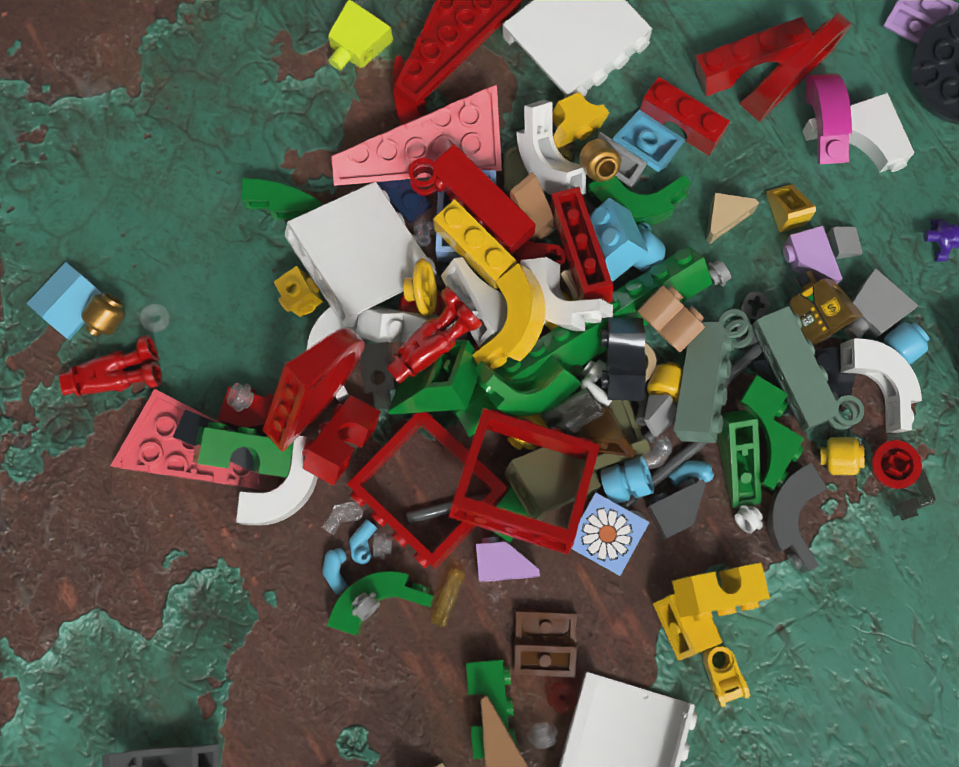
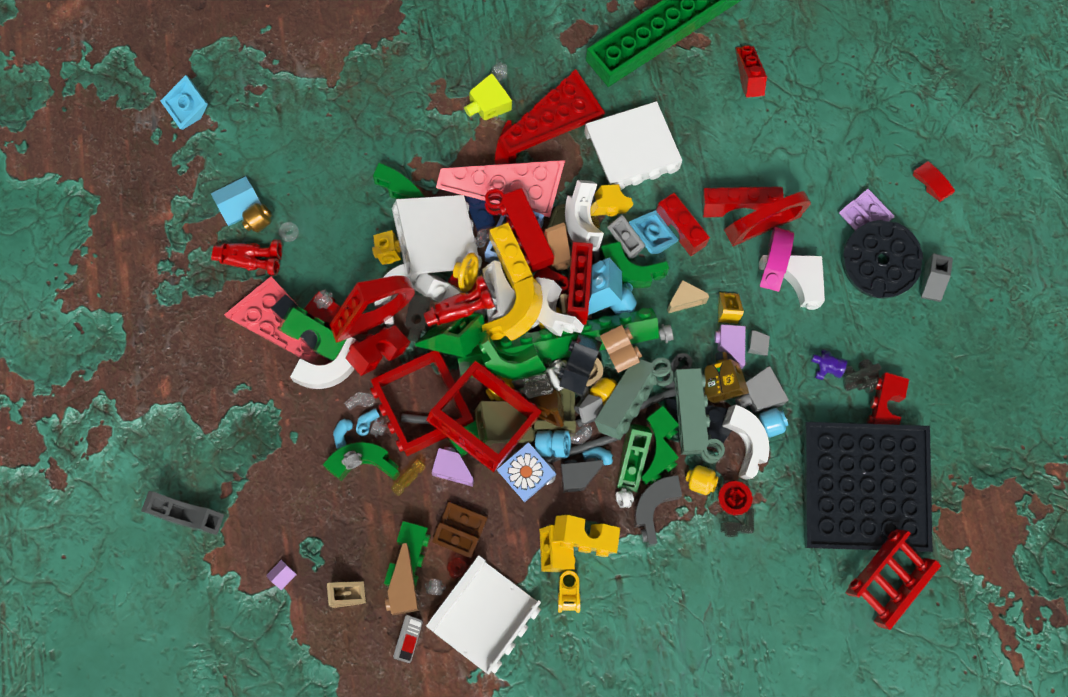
camera: 10 degrees right, 5 degrees down
pearl gold head [579,139,621,182] -> none

